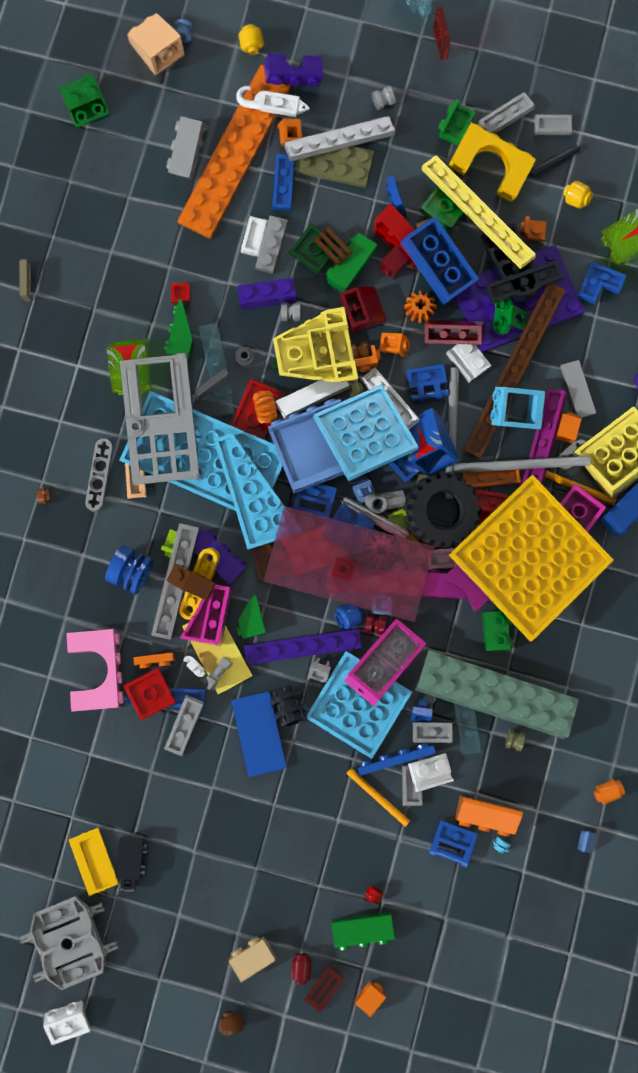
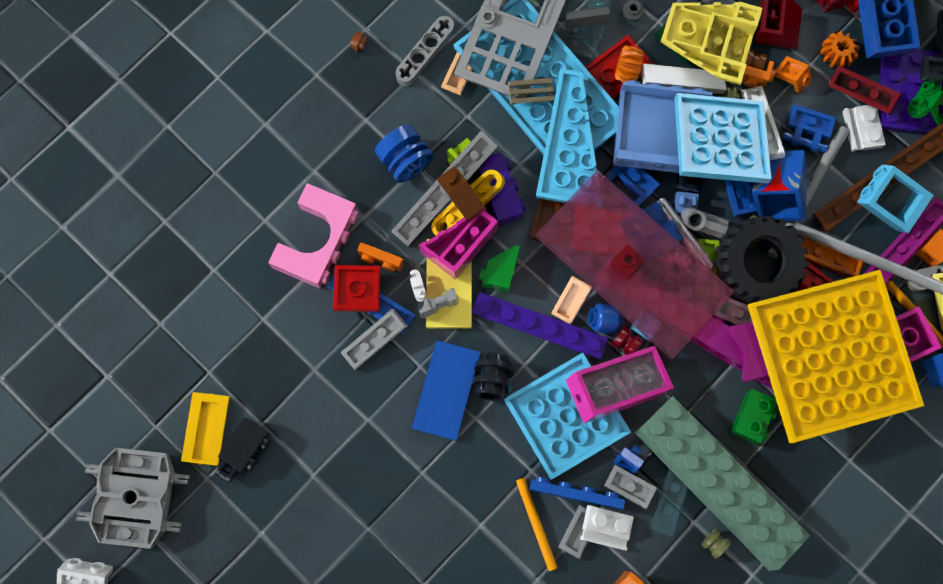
camera: 25 degrees right, 5 degrees down
light grey tile [308,658,331,684] -> none
none -> dark tan tile [508,78,555,105]
none -> light nougat tile [551,275,592,324]

